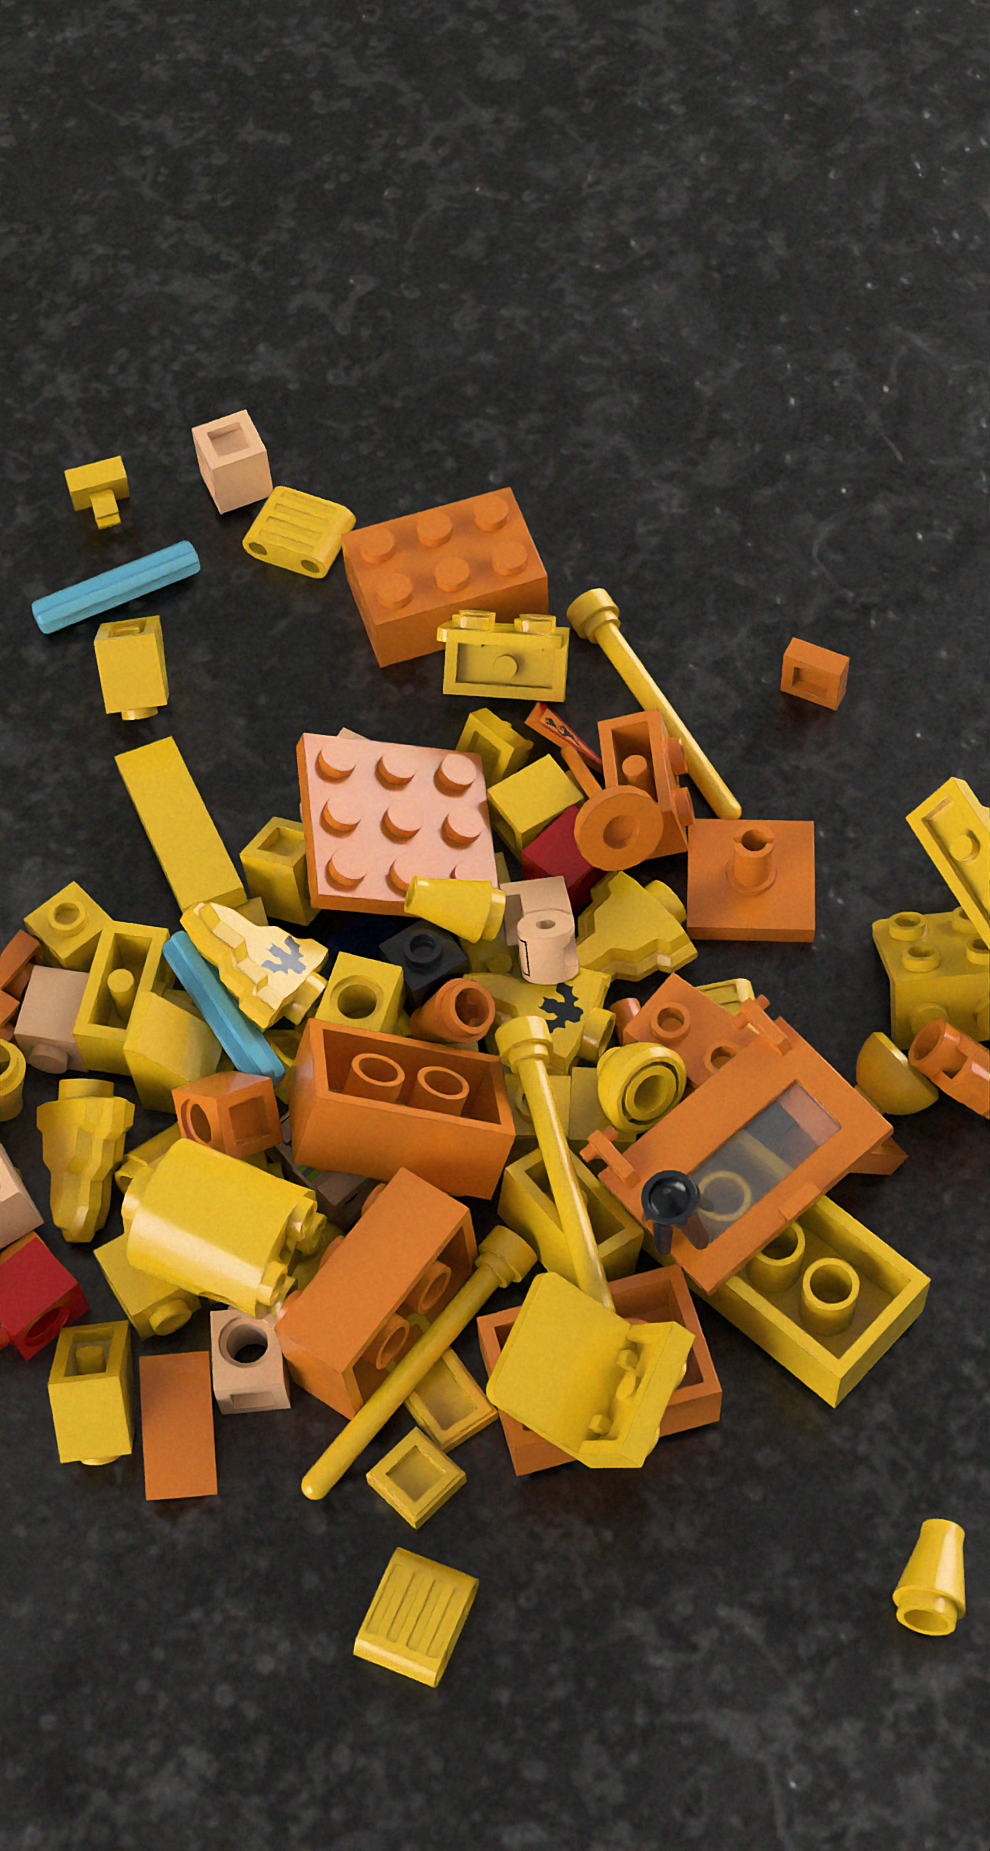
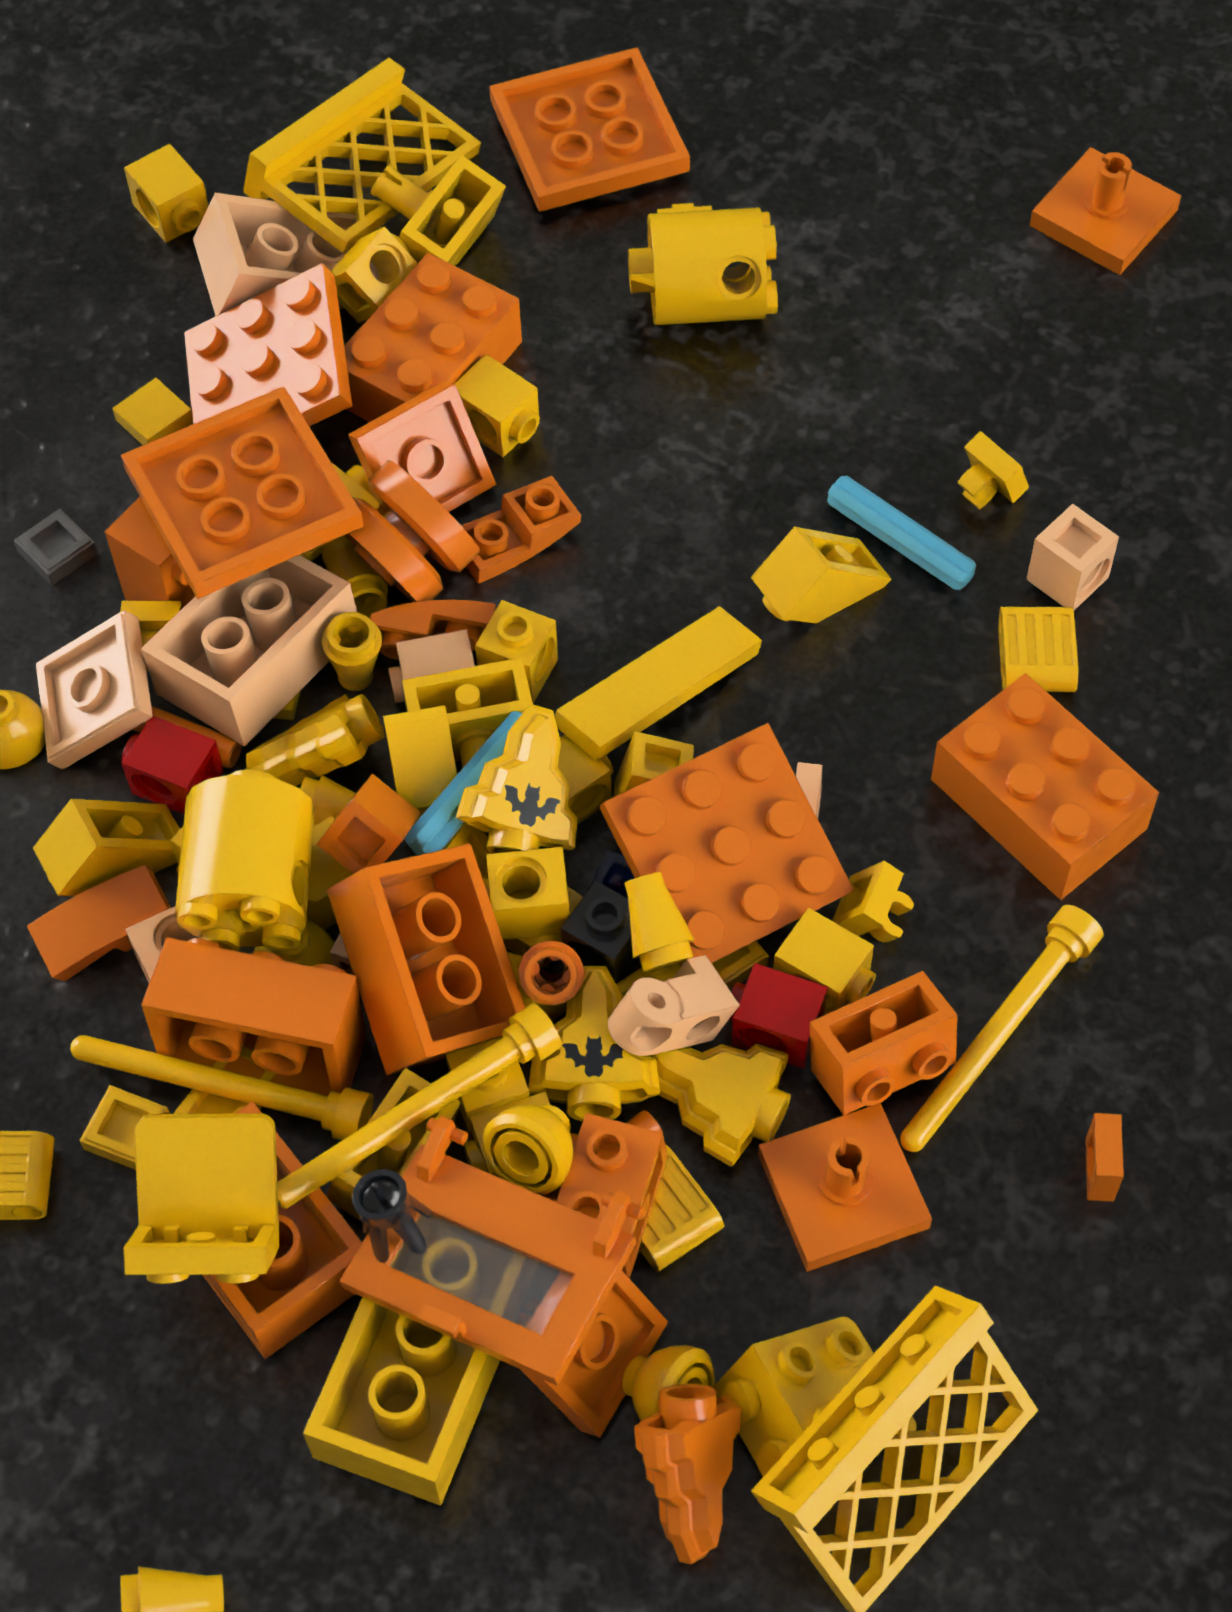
camera: 65 degrees right, 0 degrees up
yellow bracket [437,610,570,702] -> none
orange piece [524,701,664,871] -> none

